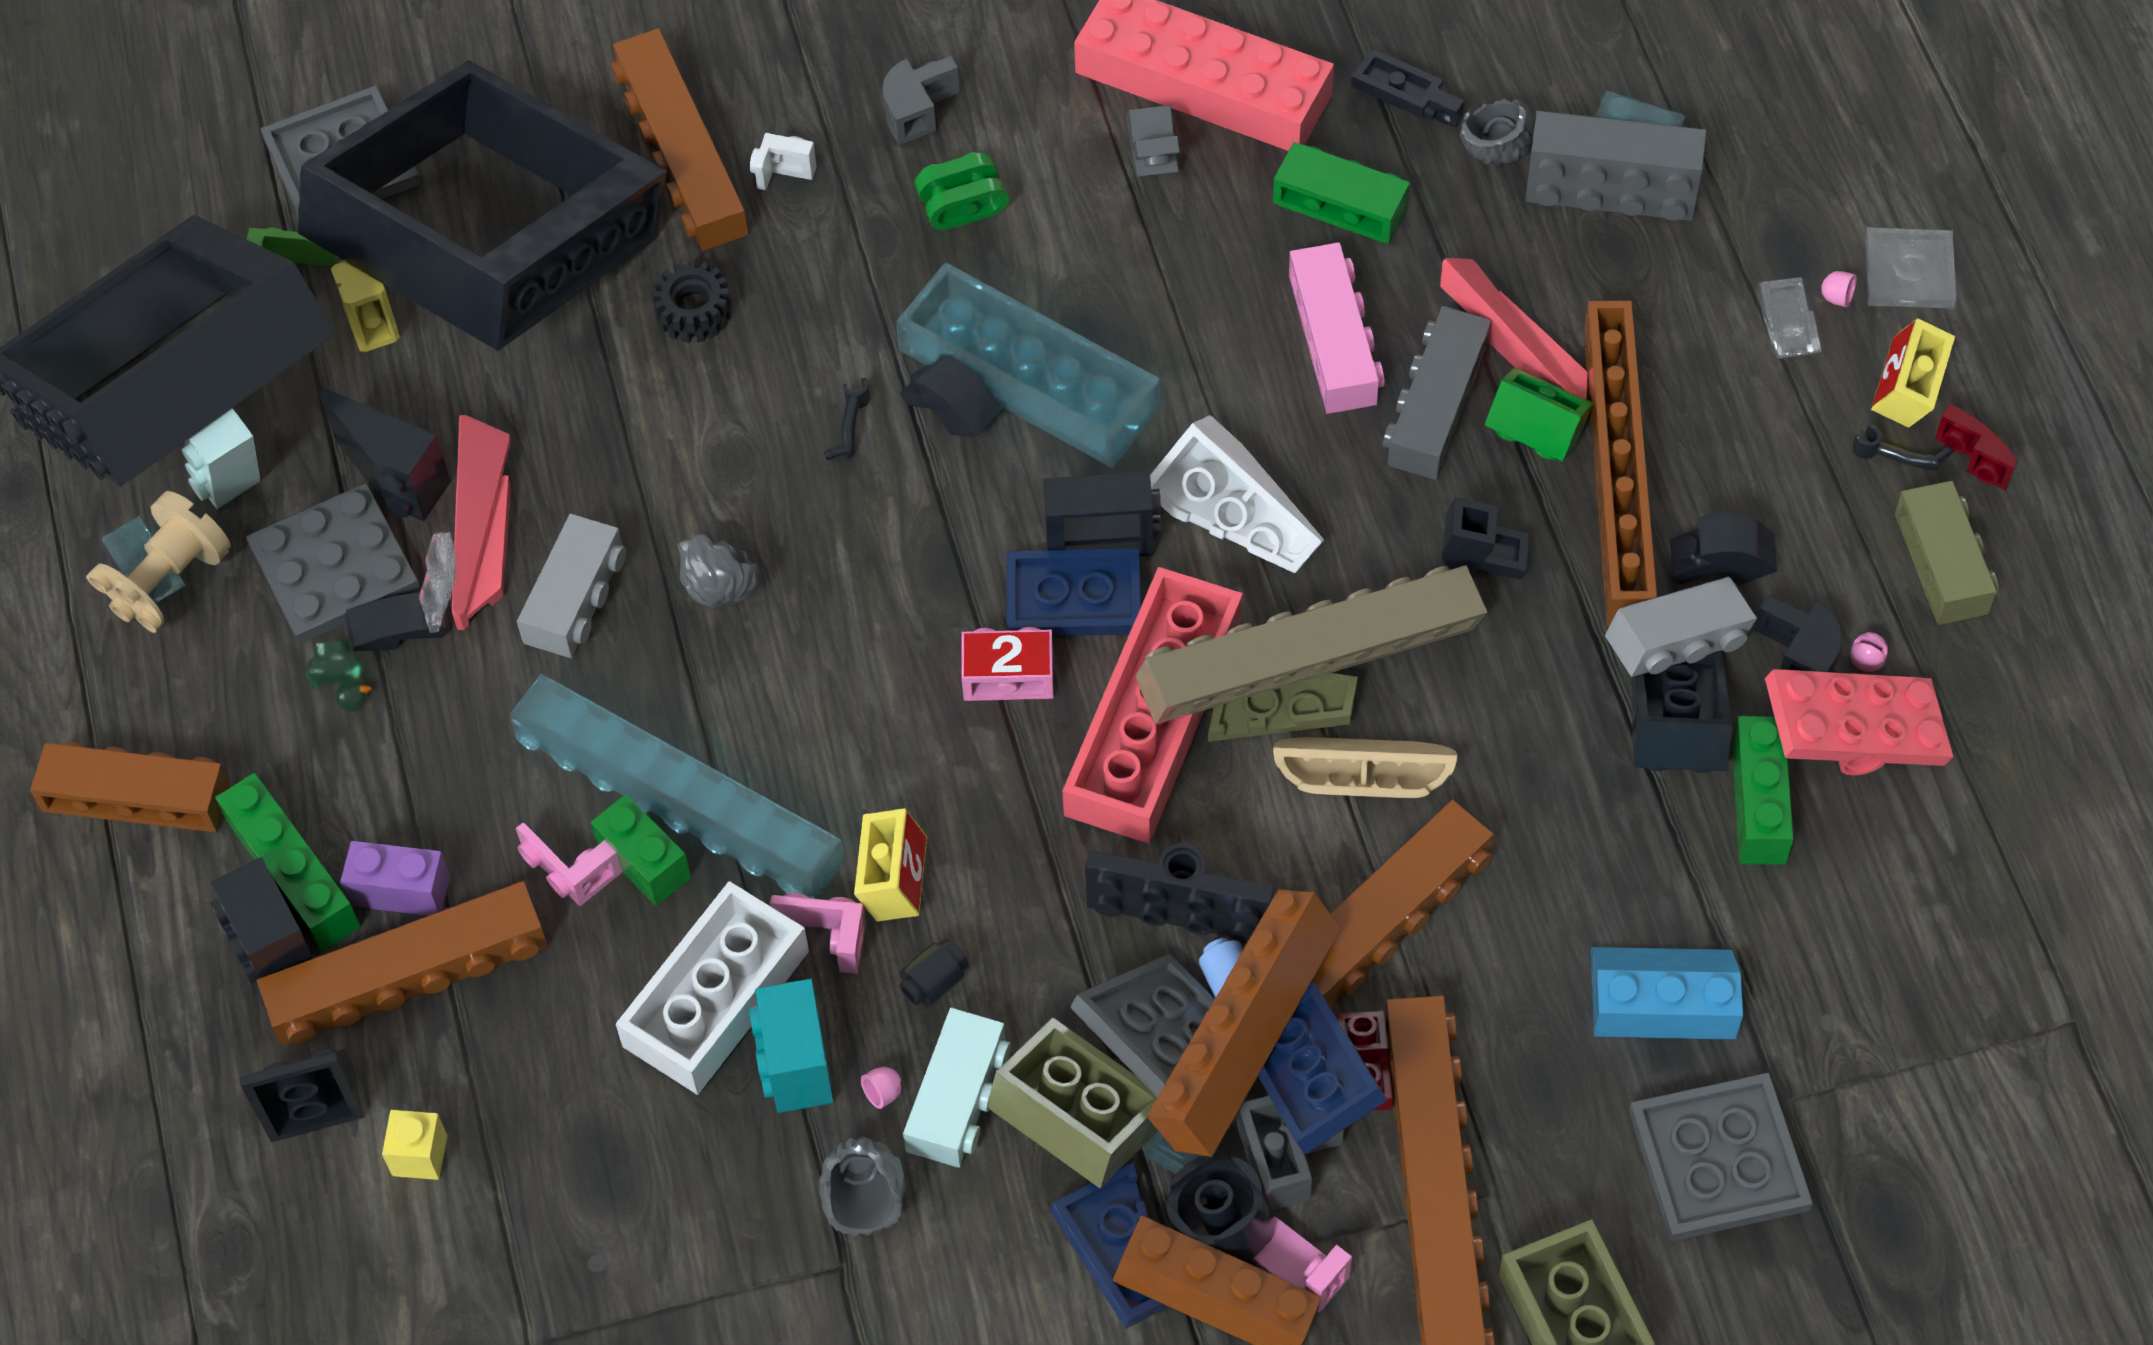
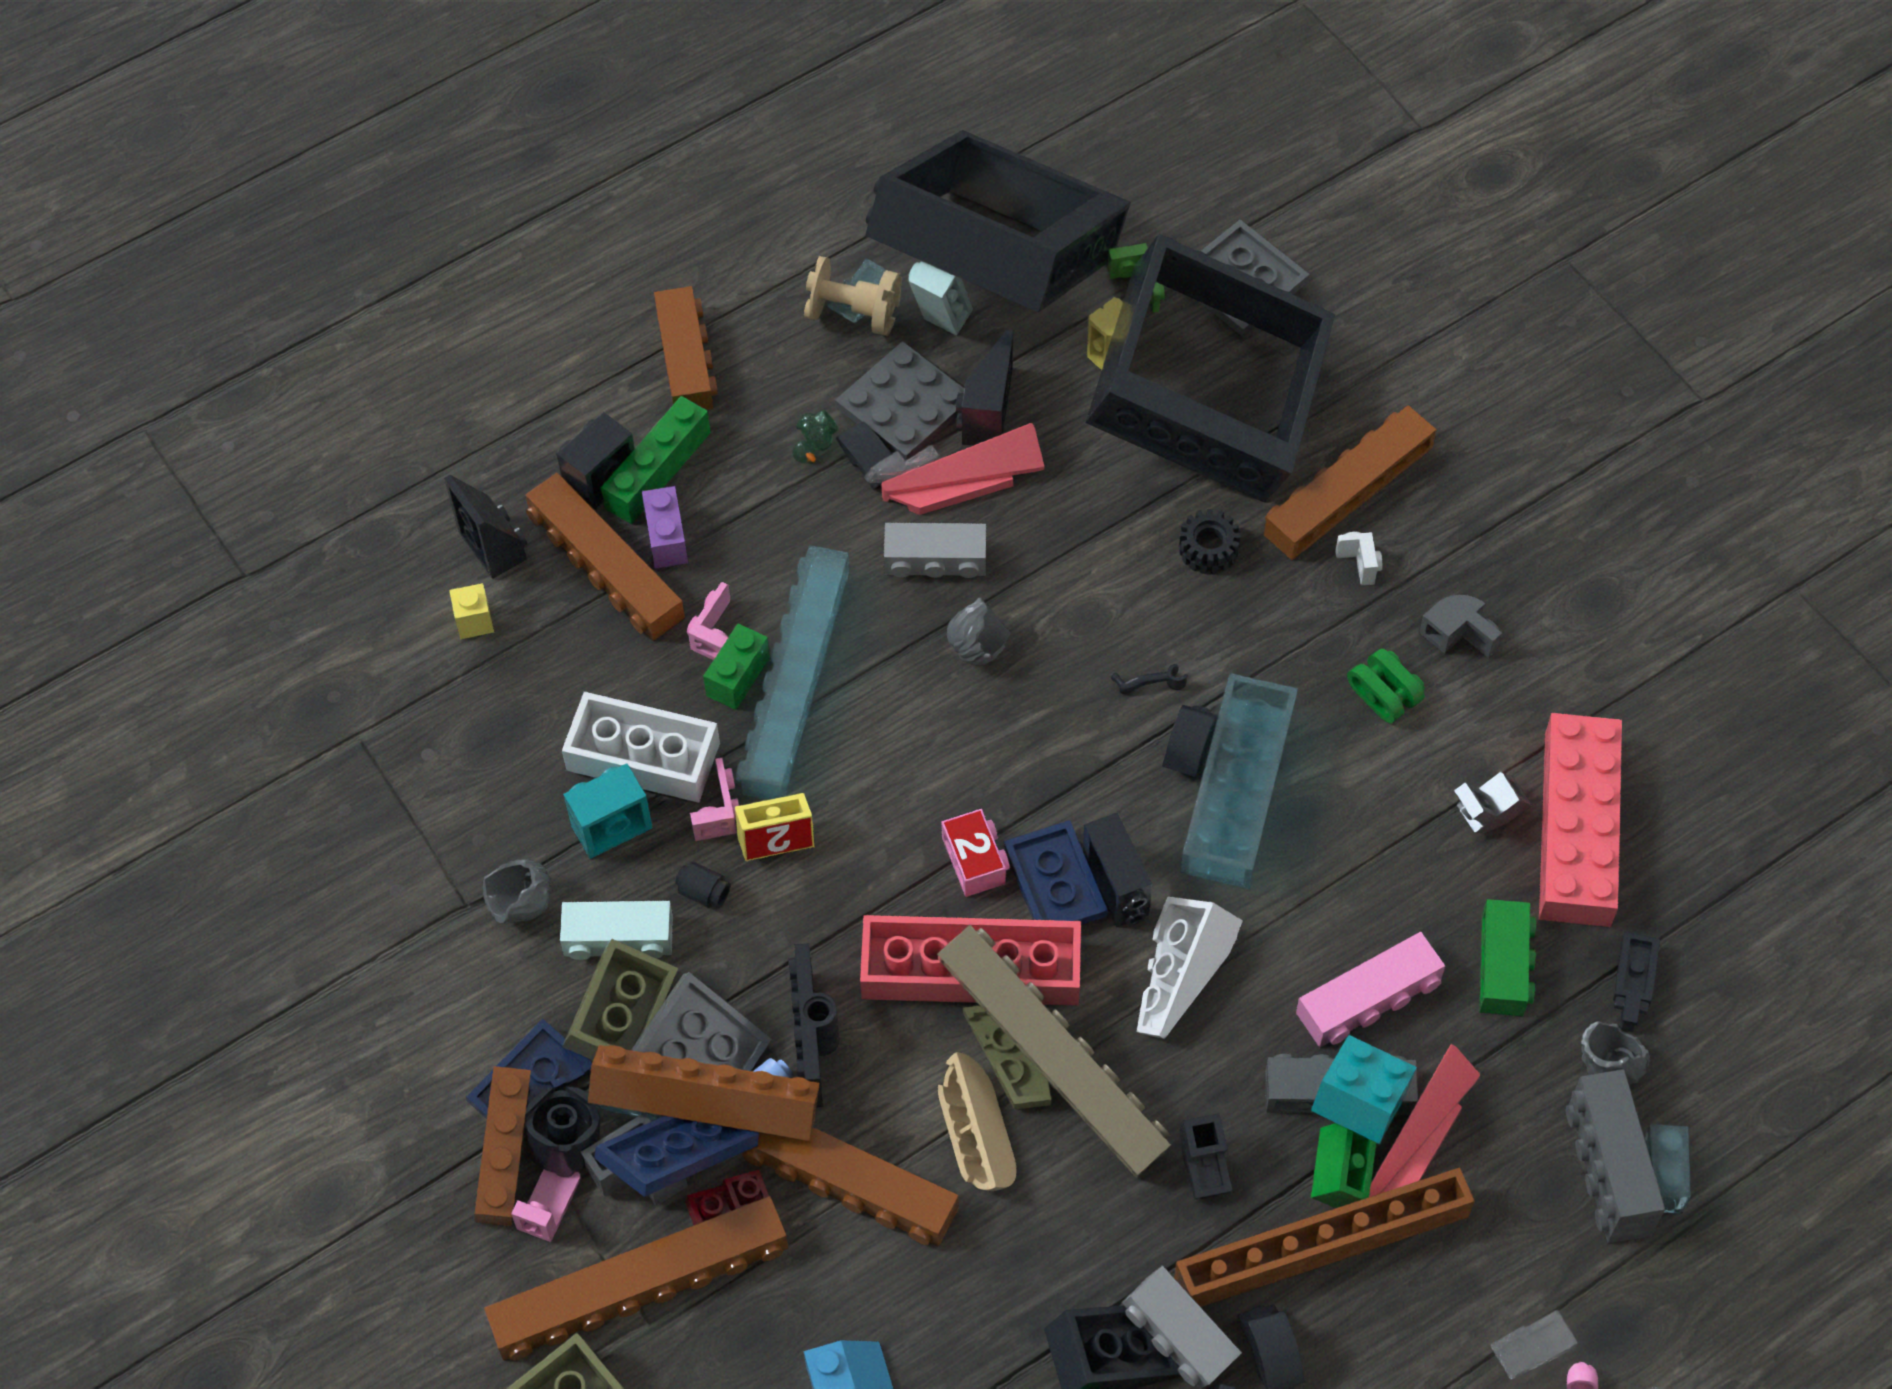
camera: 70 degrees right, 0 degrees up
bright pink hinge [861,1066,901,1109] -> none
none -> teal brick [1311,1035,1417,1144]

